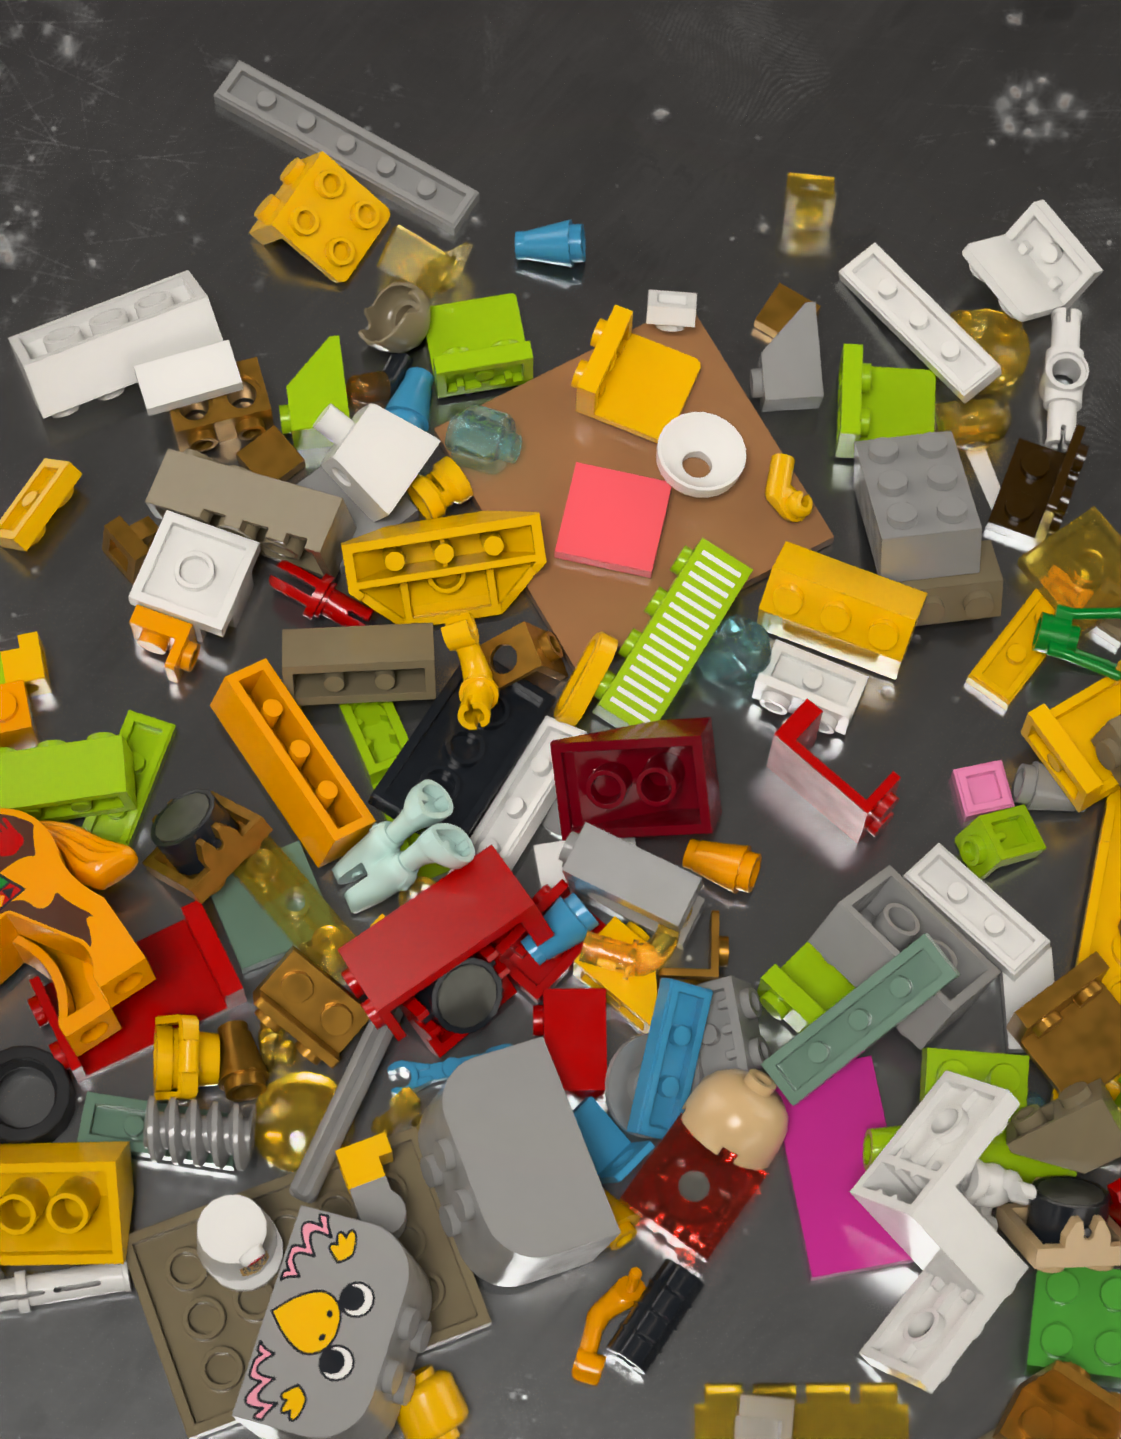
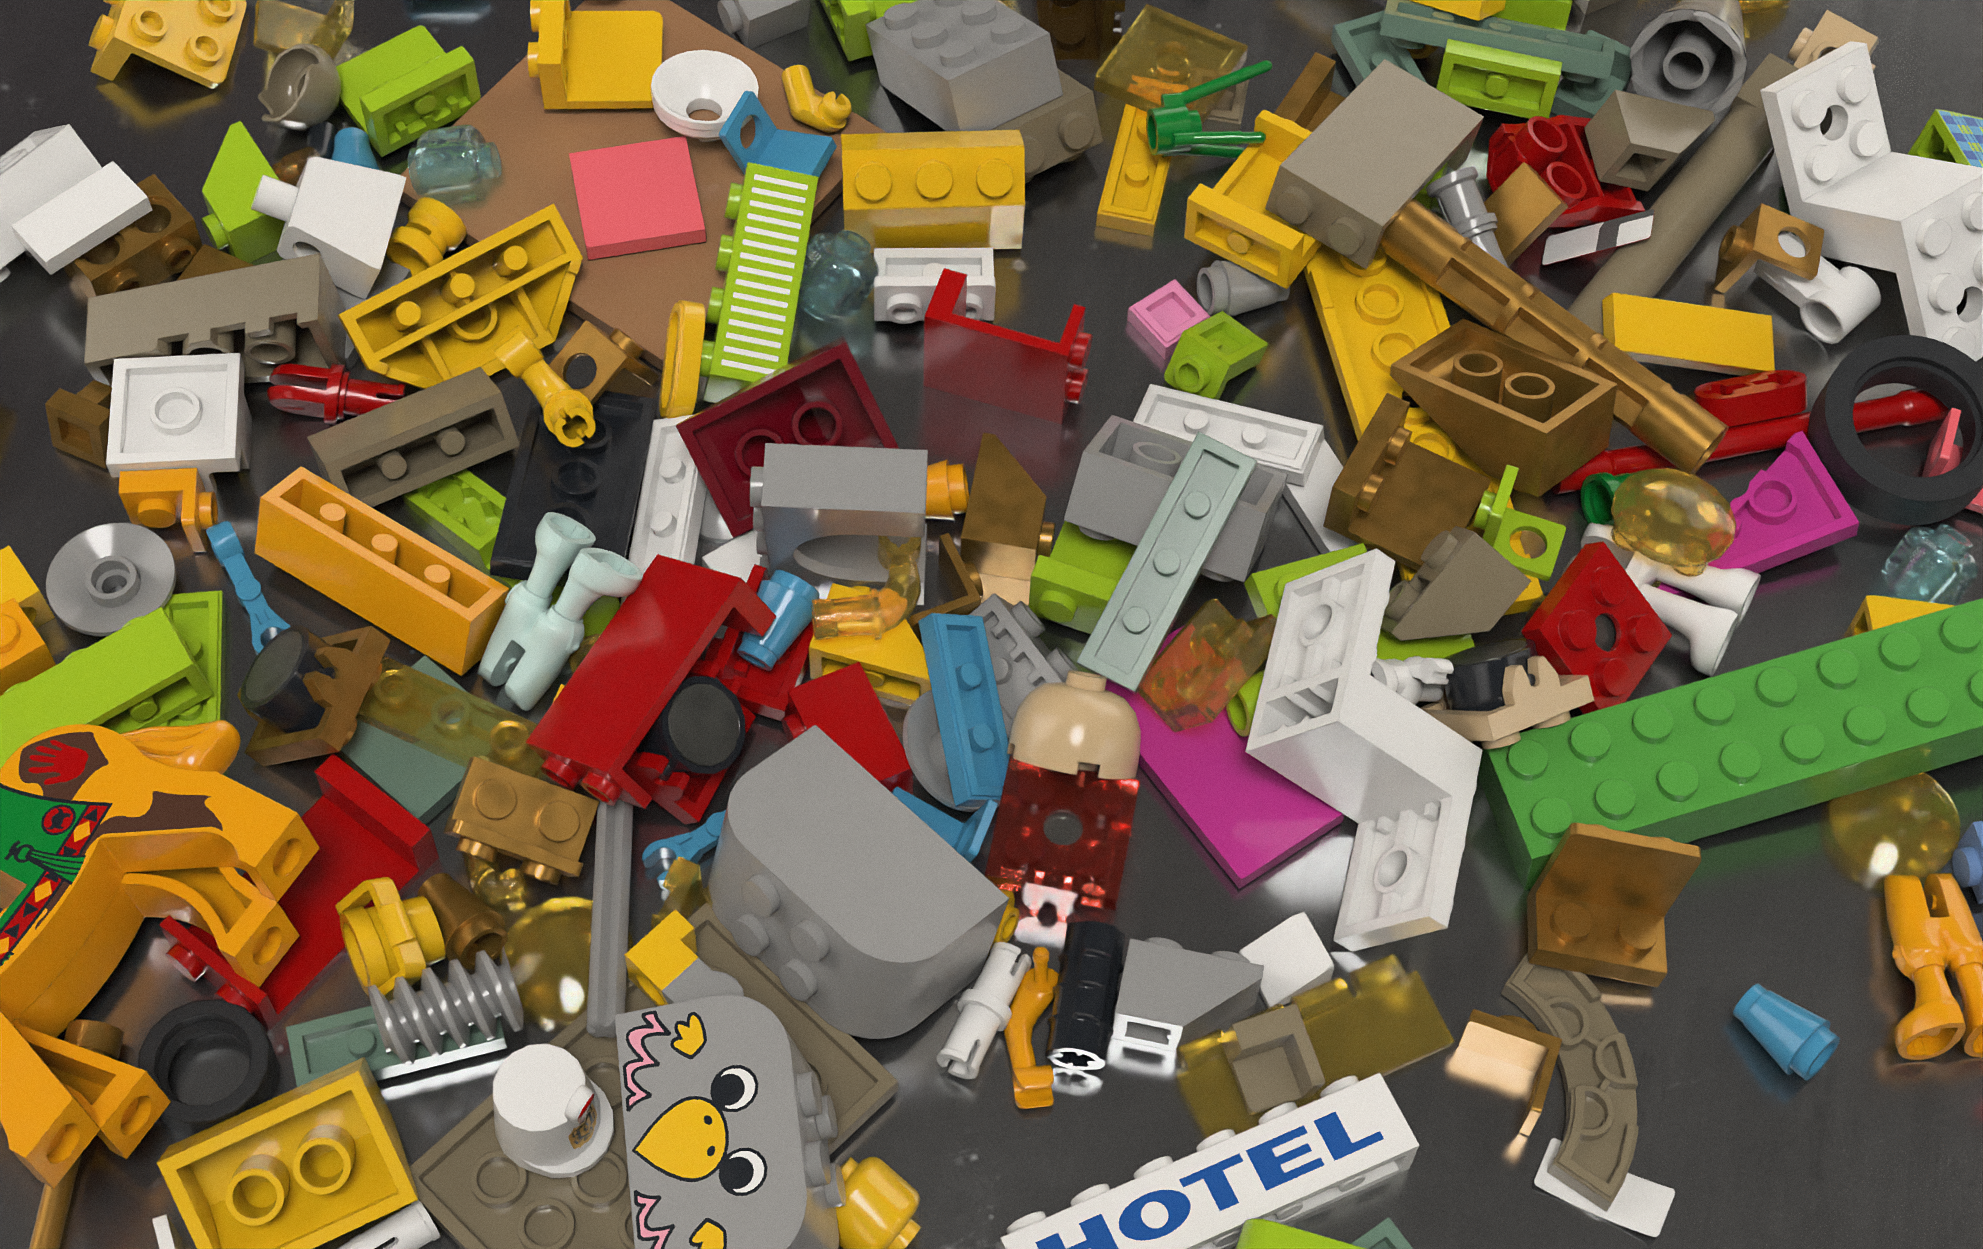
camera: 25 degrees left, 10 degrees down
none -> light grey dish [46,523,177,636]
none -> dark azure piece [206,521,291,655]
none -> dark azure bracket [719,91,837,178]
none -> white pin [936,942,1032,1079]
none -> pearl gold slope [960,433,1056,581]
none -> light grey slope [1111,937,1264,1052]
none -> clear yellow bracket [1138,599,1277,732]
none -> white slope [1239,912,1334,1011]

